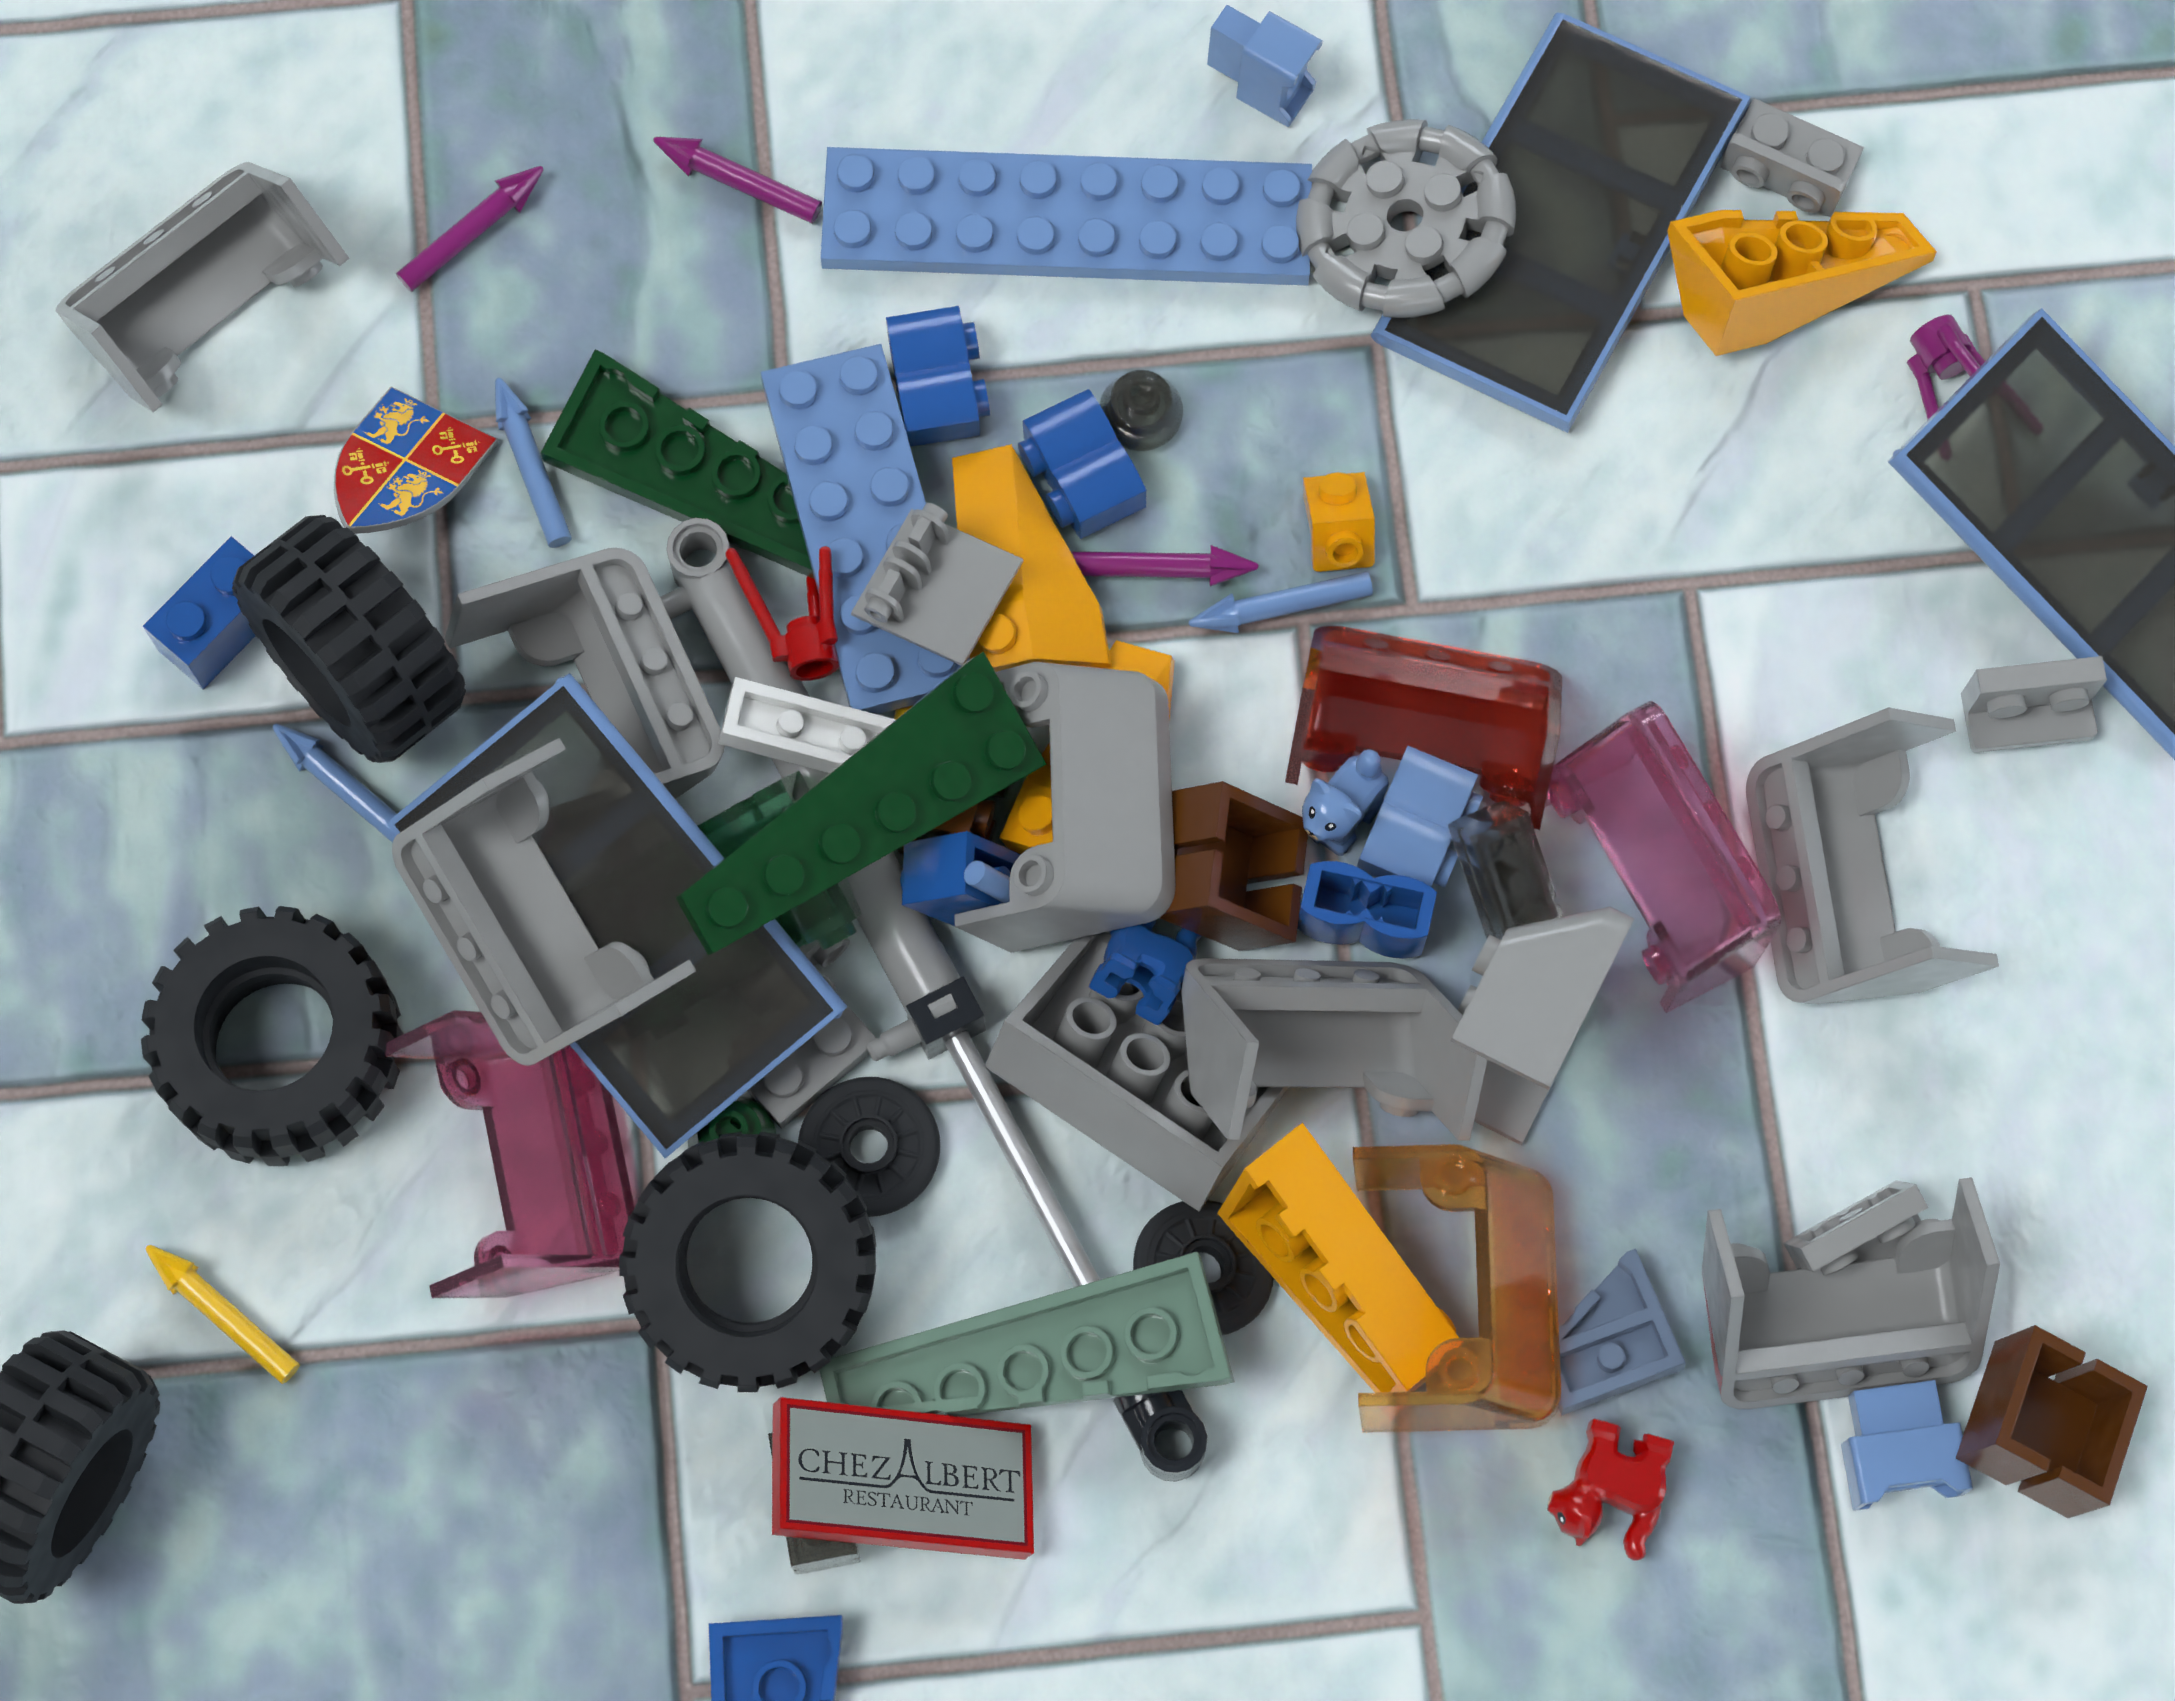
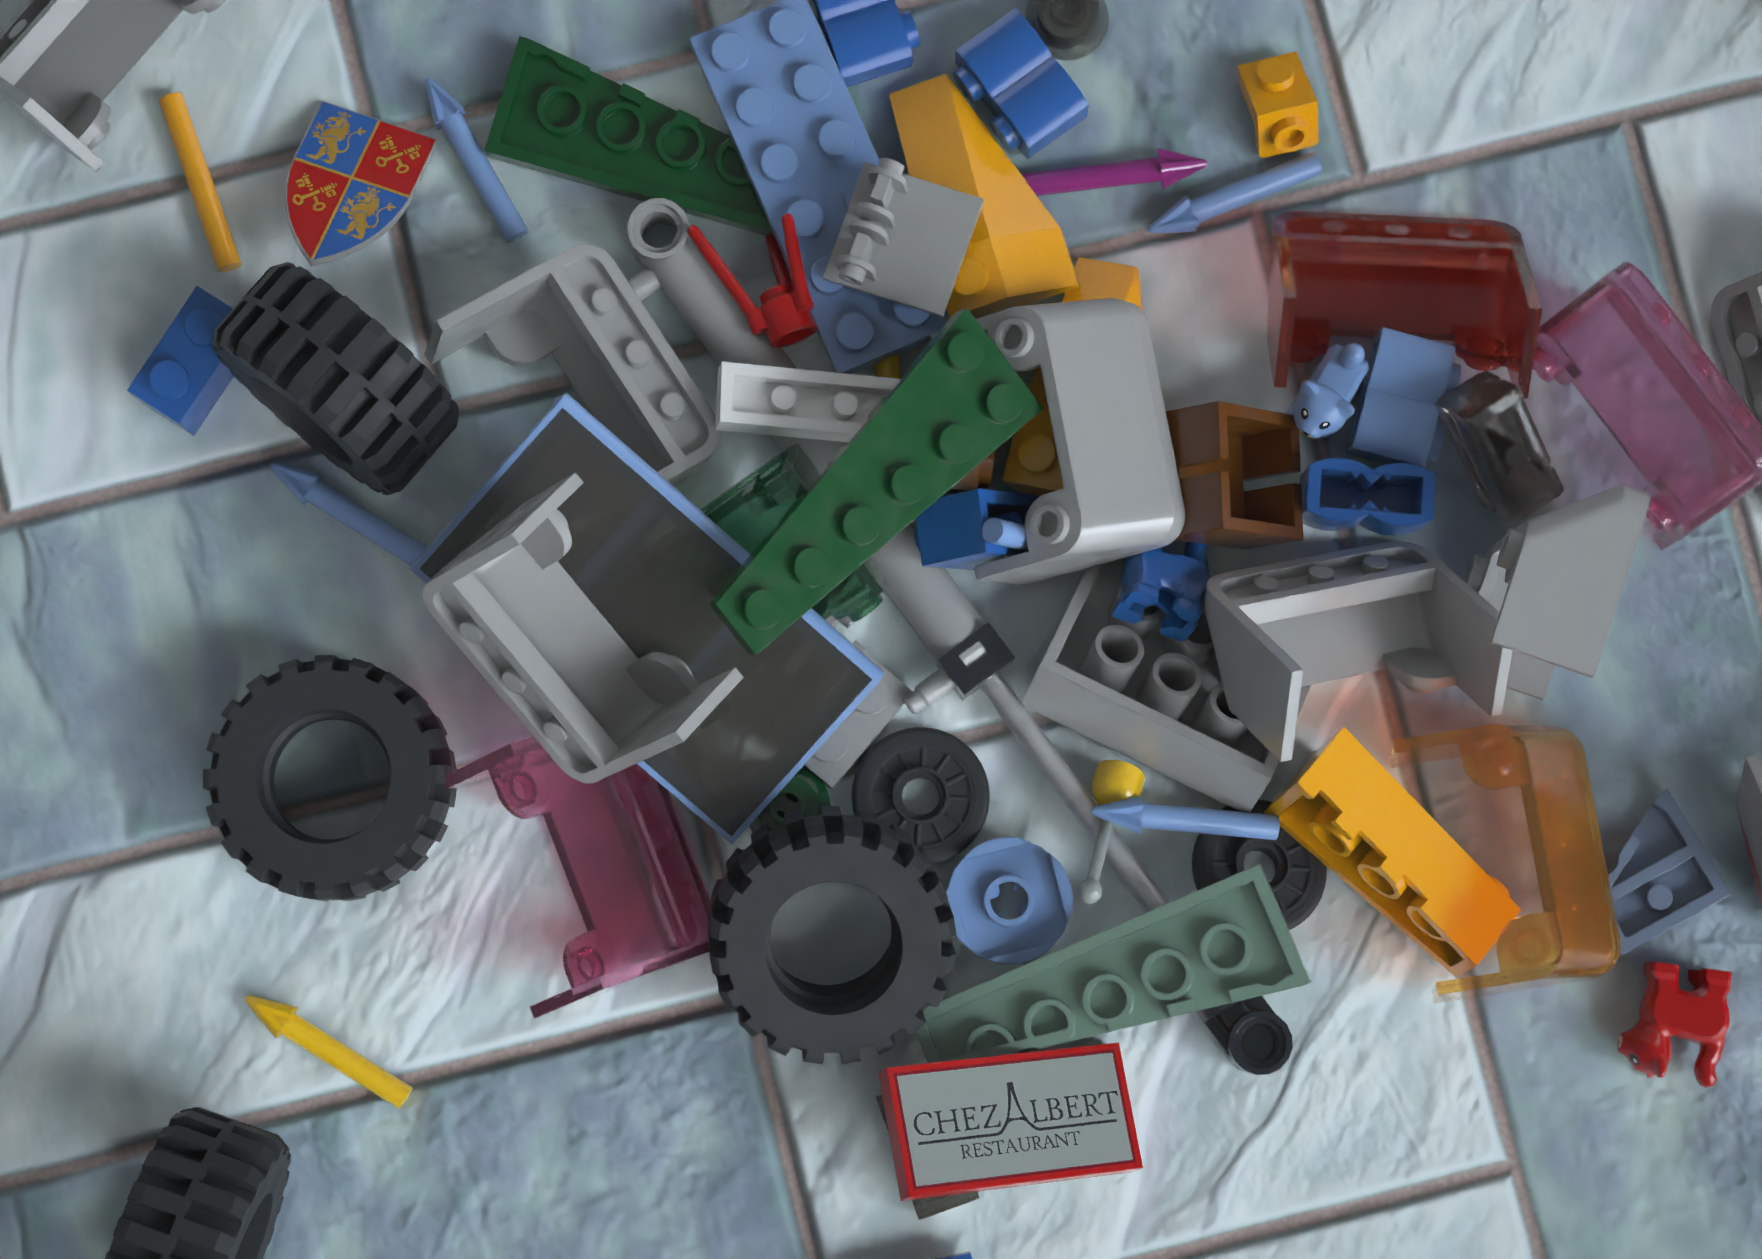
camera: 10 degrees left, 10 degrees up
none -> light orange bar [159,92,242,273]
none -> medium blue plate [946,837,1073,965]
none -> hinge [1077,760,1145,904]
none -> medium blue piece [1091,796,1280,840]

